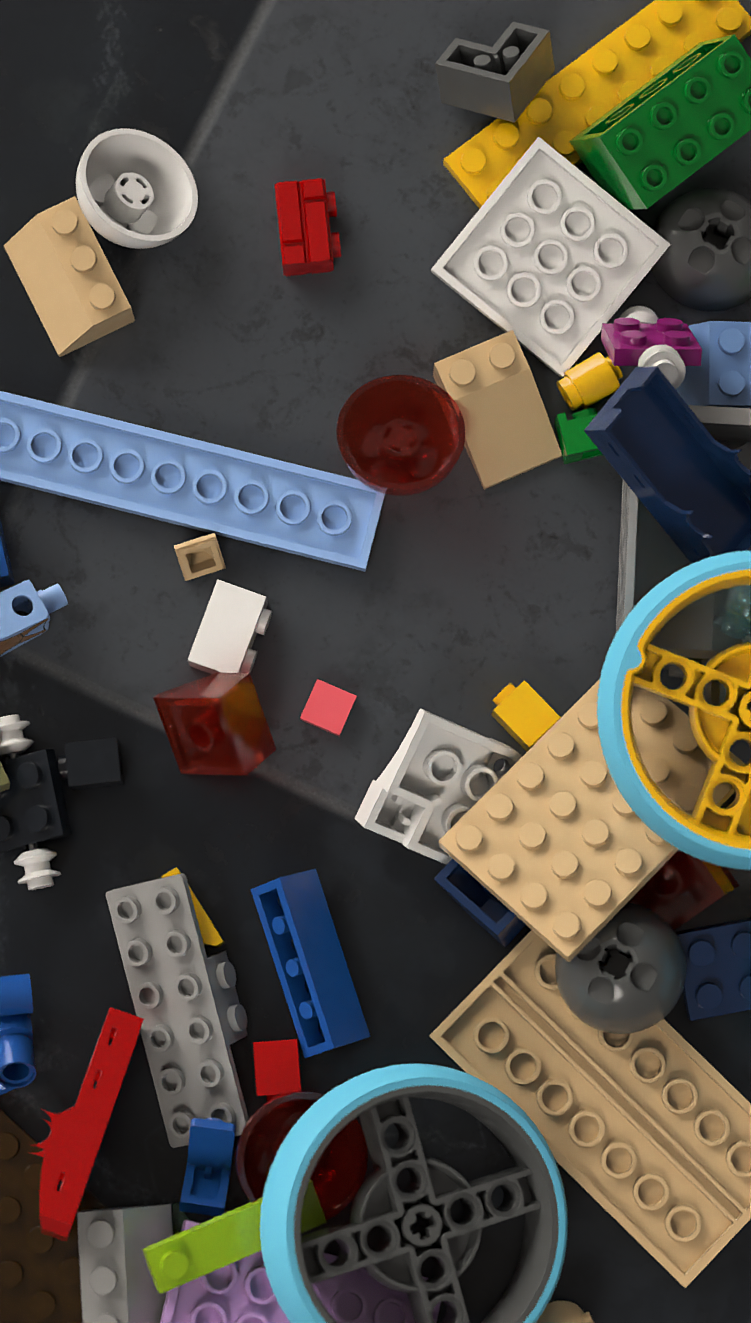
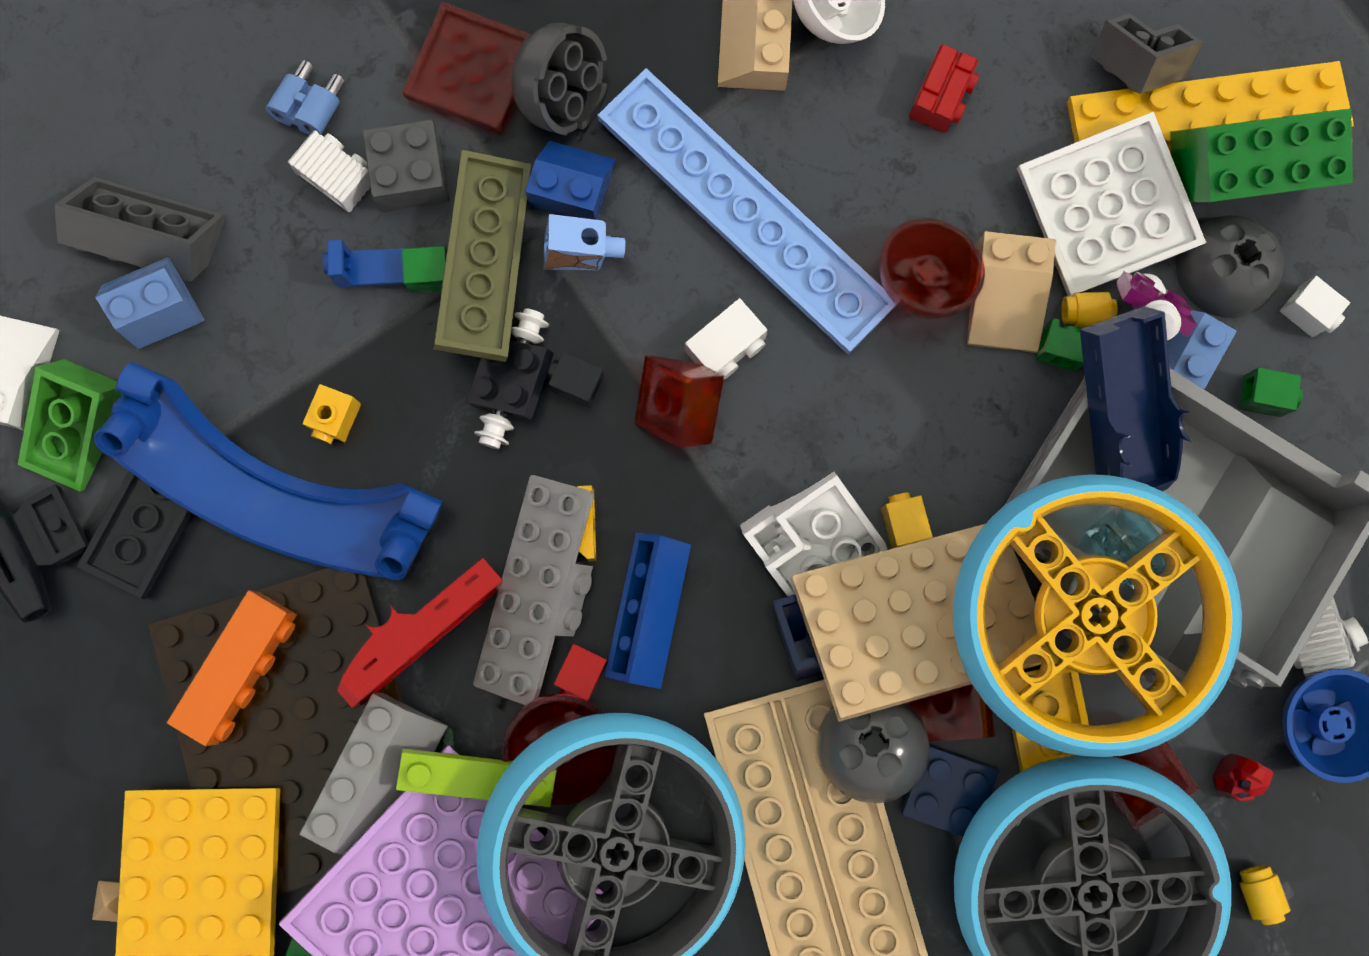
camera: 30 degrees right, 0 degrees up
tan slope [174,533,226,581] -> none
blue bracket [179,1118,236,1216] -> none
coral tile [300,679,357,737] -> none

